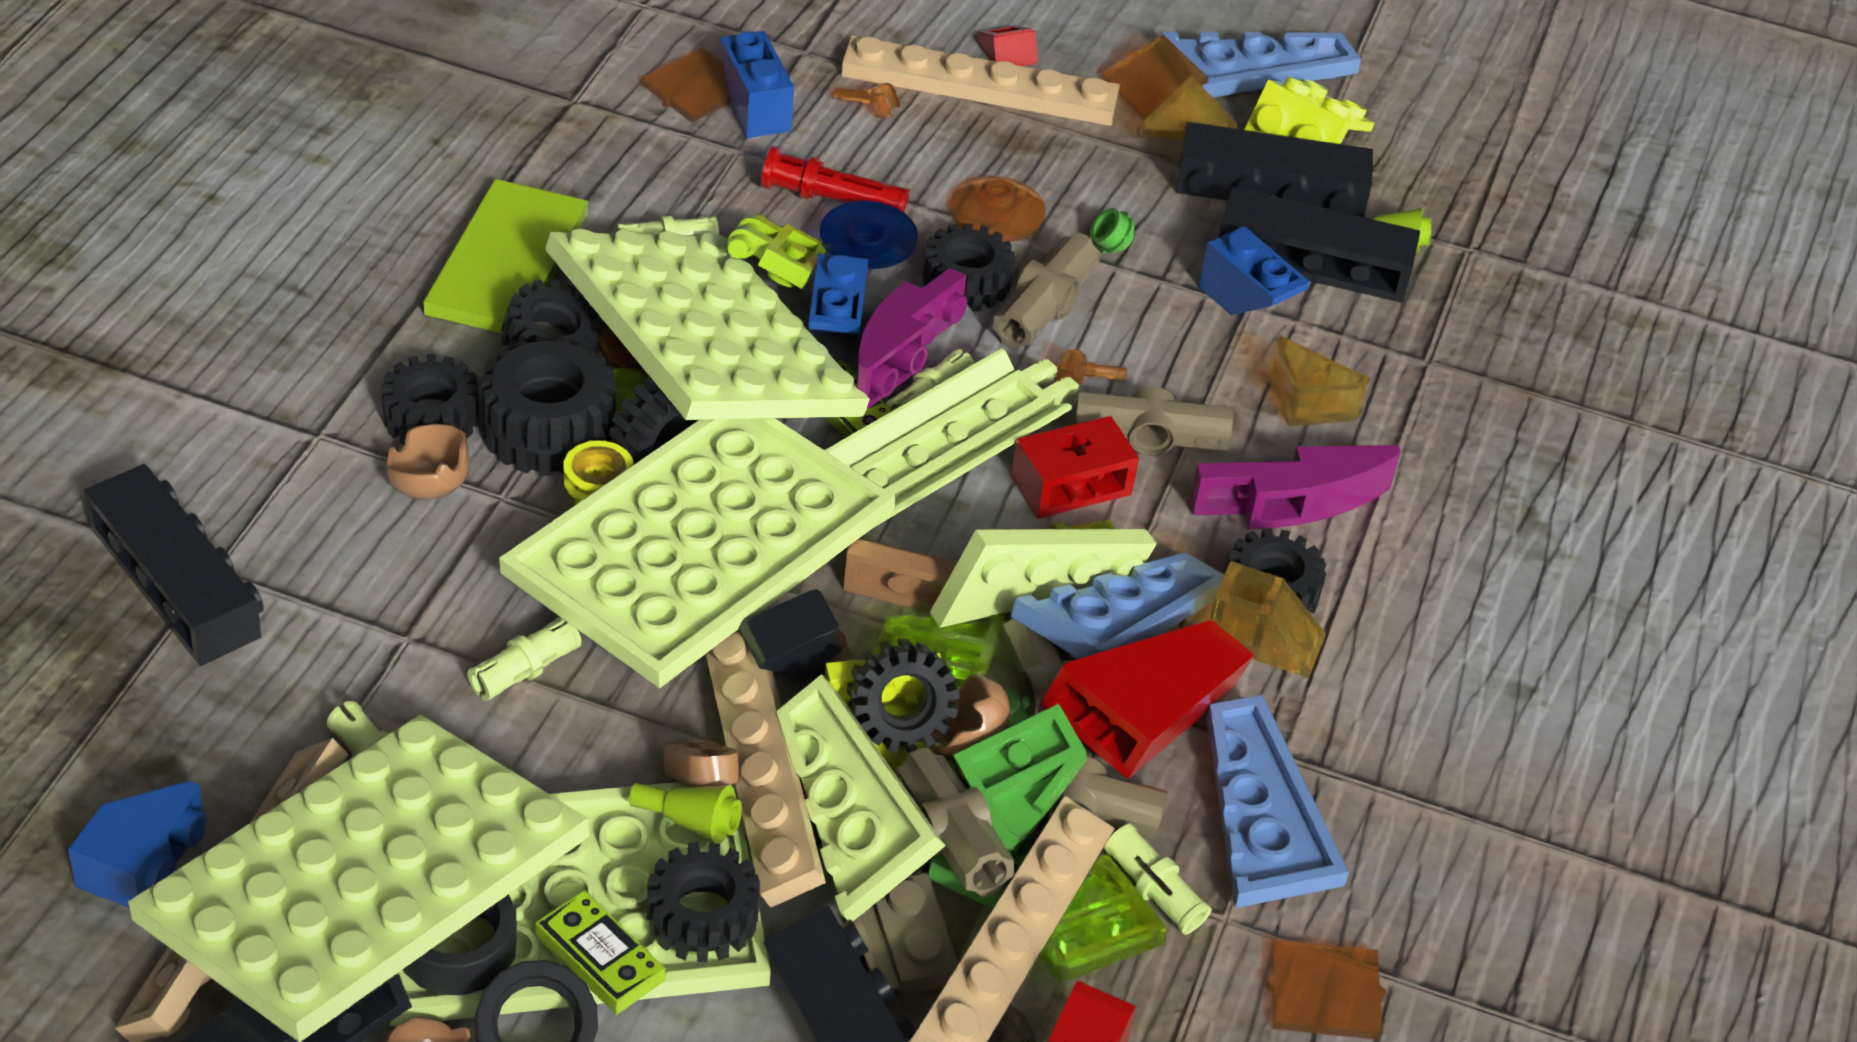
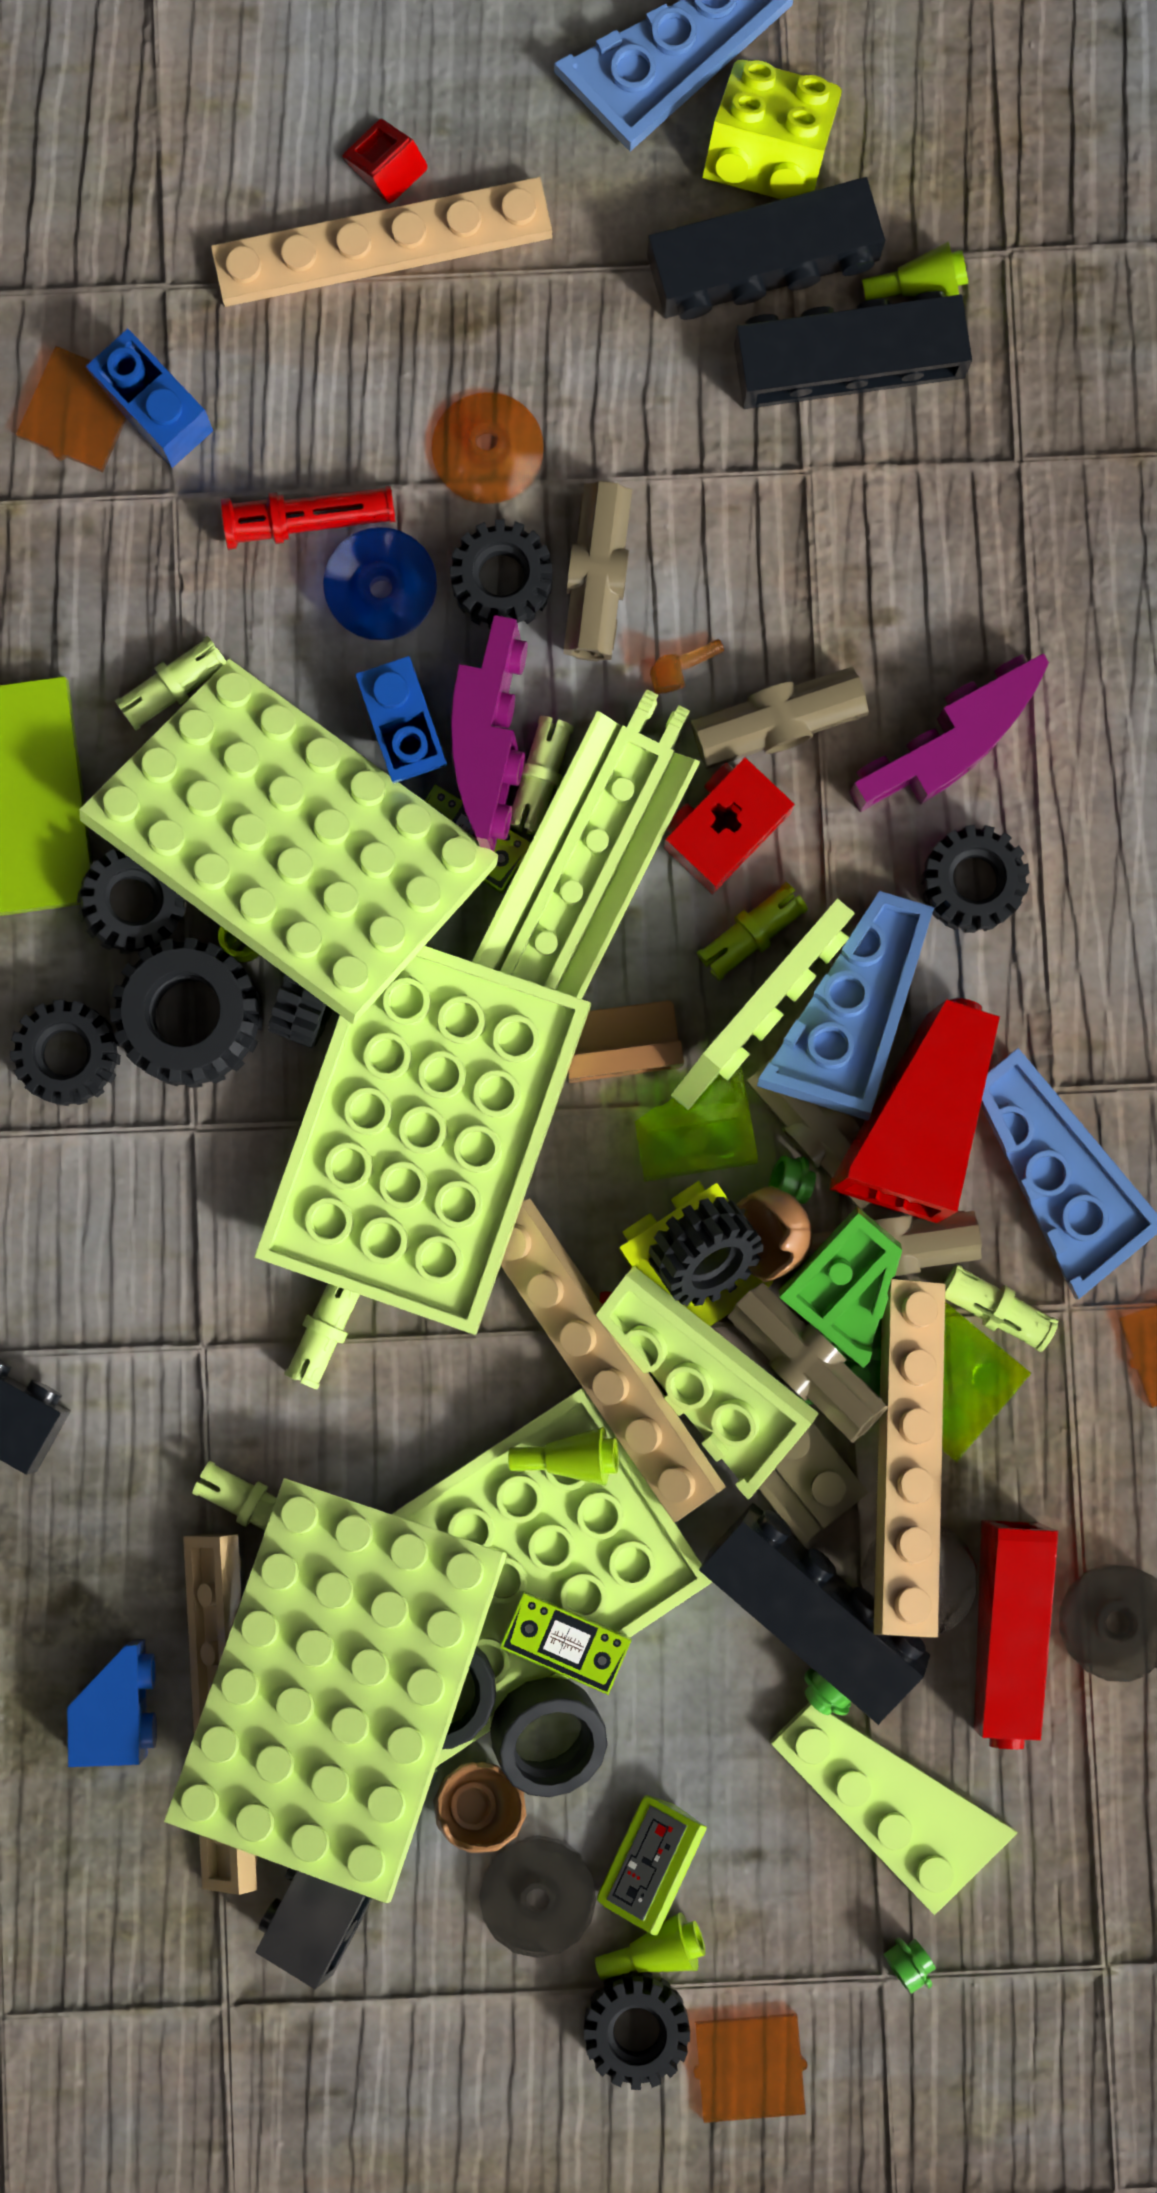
camera: 20 degrees left, 40 degrees up
medium nougat hair [386,424,469,500] -> none
piece [563,441,634,505] -> none
black tyre [647,842,760,962] -> none
medium nougat beam [663,740,739,787] -> none
lime plate [727,214,830,289] -> none
black slope [739,589,855,677] -> none
clear orange hand [834,83,901,118] -> none
bright green plate [1090,208,1135,254] -> none
clear orange piece [1102,35,1208,121] -> none
clear yellow slope [1137,75,1237,139] -> none
blue slope [1199,226,1310,315] -> none
clear yellow slope [1209,561,1326,678] -> none
clear yellow slope [1267,336,1370,427] -> none

